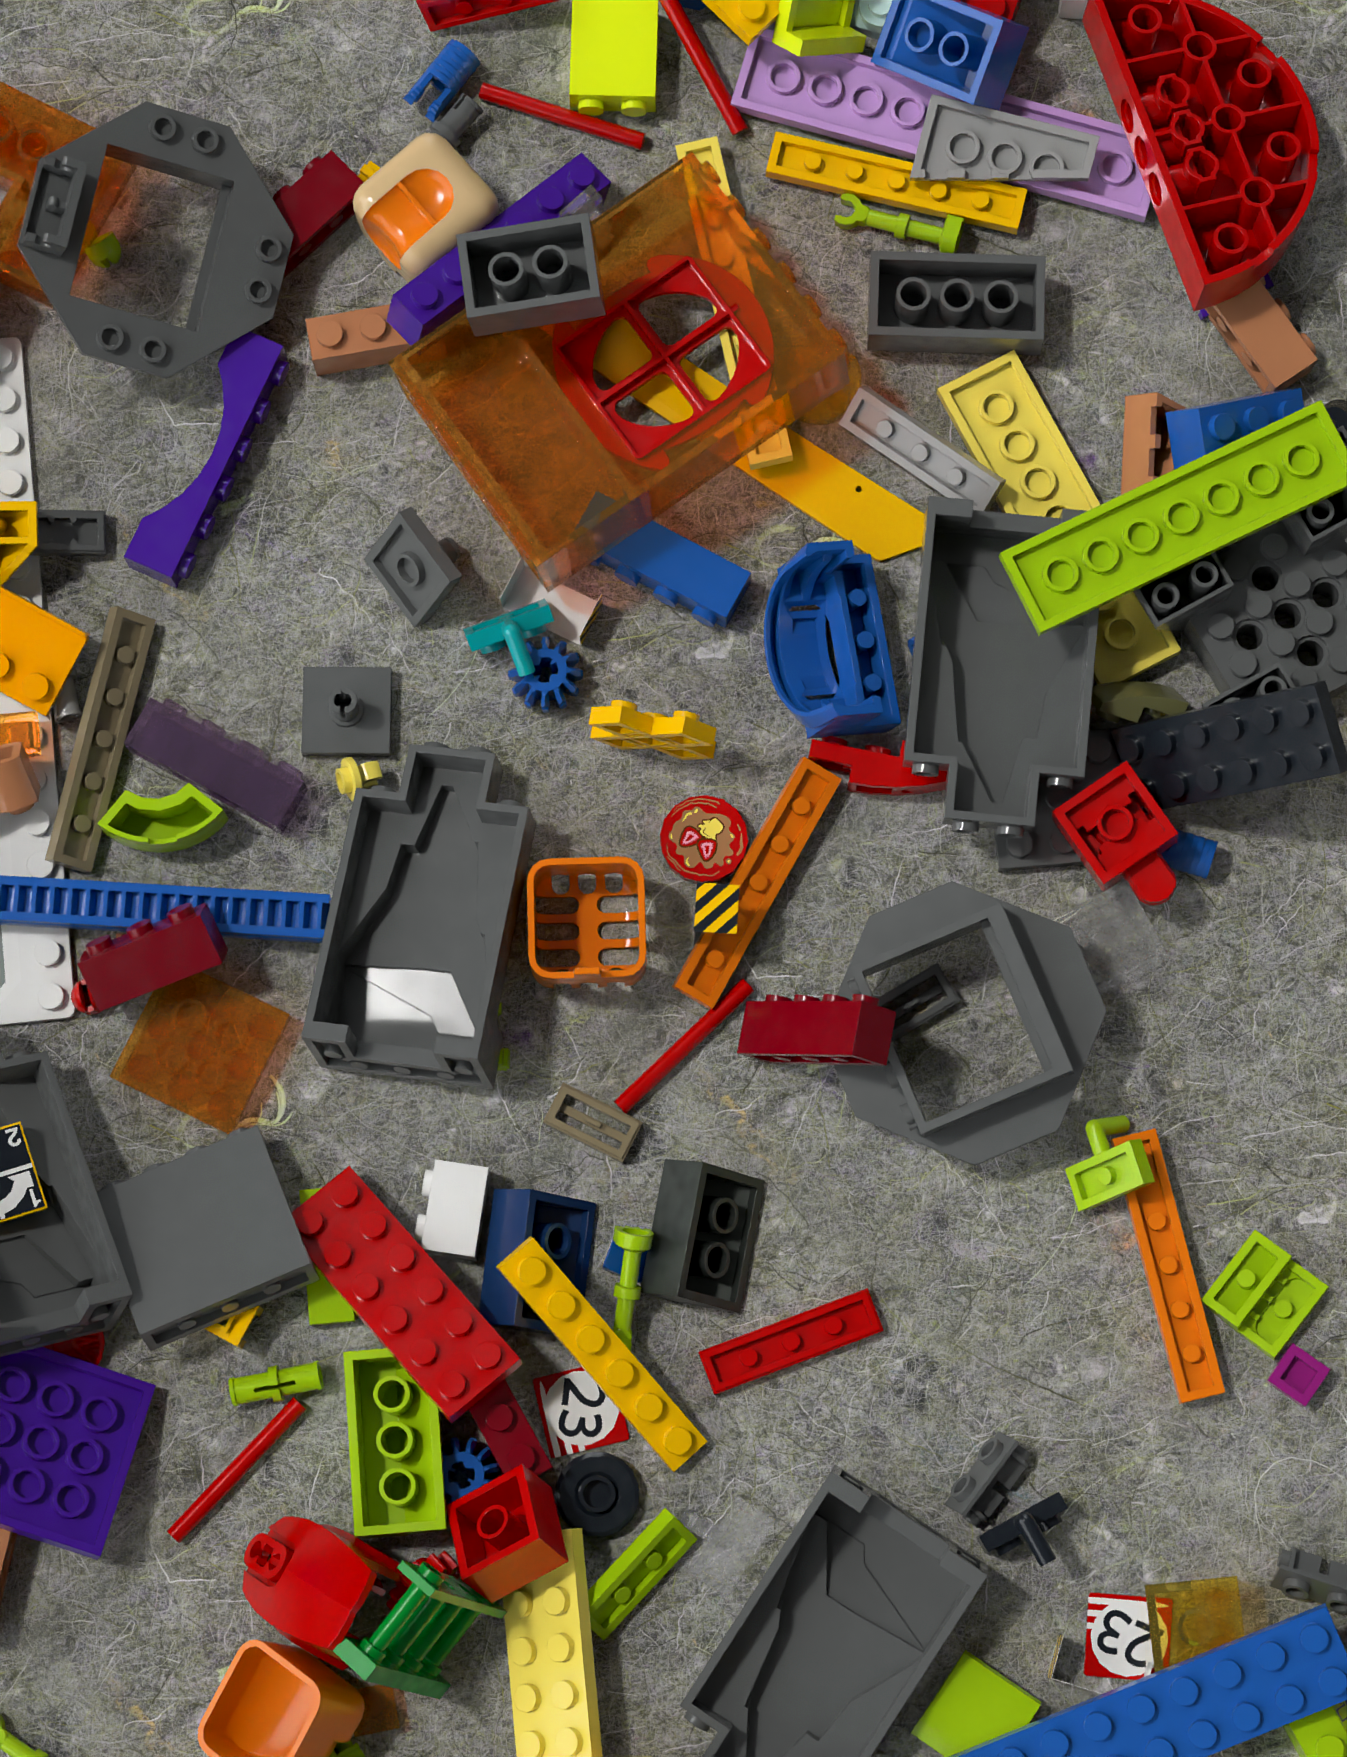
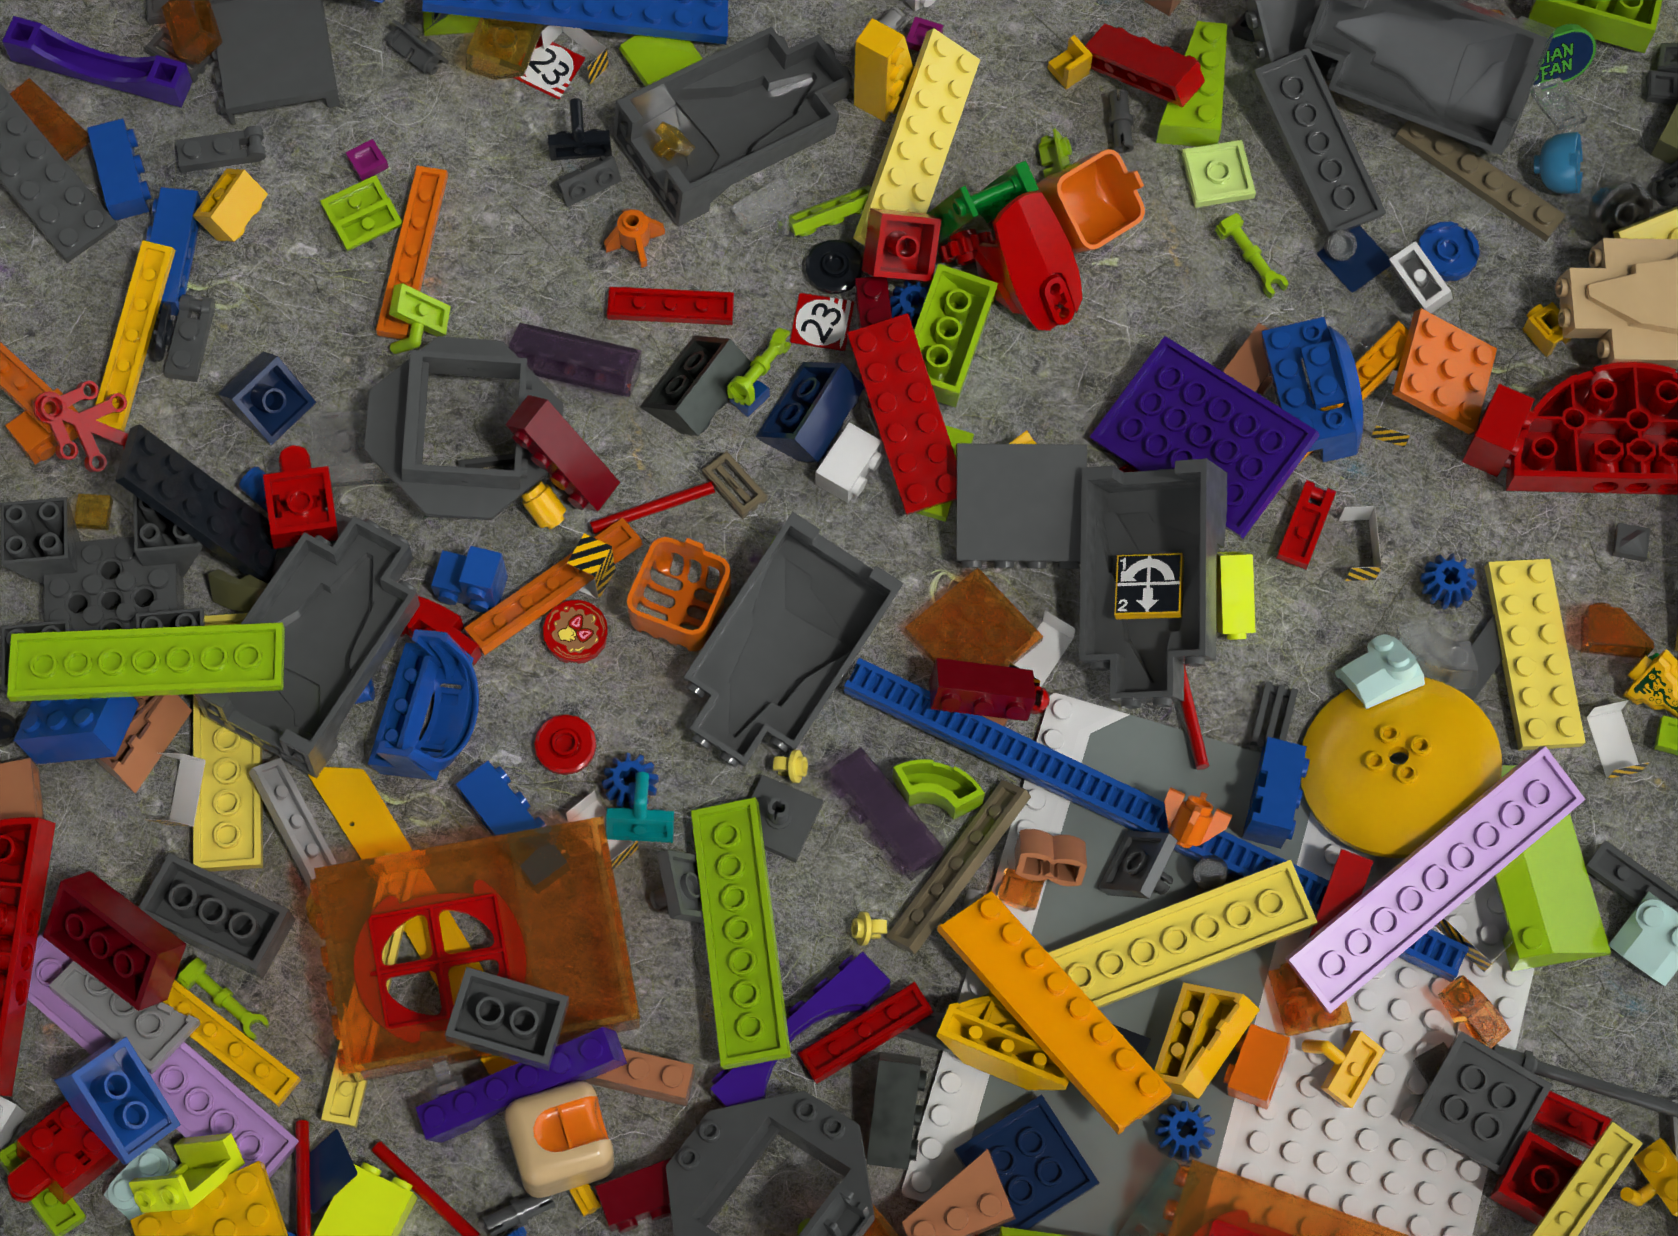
camera: 160 degrees left, 10 degrees down
red bar [167,1397,307,1543] -> none
lime pin [228,1361,324,1407] -> none
yellow plate [496,1236,708,1472] -> none
yellow plate [589,700,717,760] -> none
none -> dark red brick [43,871,186,1011]
none -> white sticker [145,753,206,827]
none -> dark blue slope [218,351,316,445]
none -> dark blue sticker [294,1129,357,1214]
none -> blue brick [431,546,508,613]
none -> clear purple brick [509,322,642,397]
none -> yellow brick [521,480,566,529]
none -> red wheel [534,714,597,775]
none -> orange brick [604,208,665,268]
none -> clear yellow tile [653,122,695,161]
none -> lime plate [691,797,791,1070]
none -> red tile [798,982,934,1084]
none -> light yellow plate [851,912,887,946]
none -> pearl dark grey wedge [866,1052,927,1170]
none -> white sticker [1009,610,1075,687]

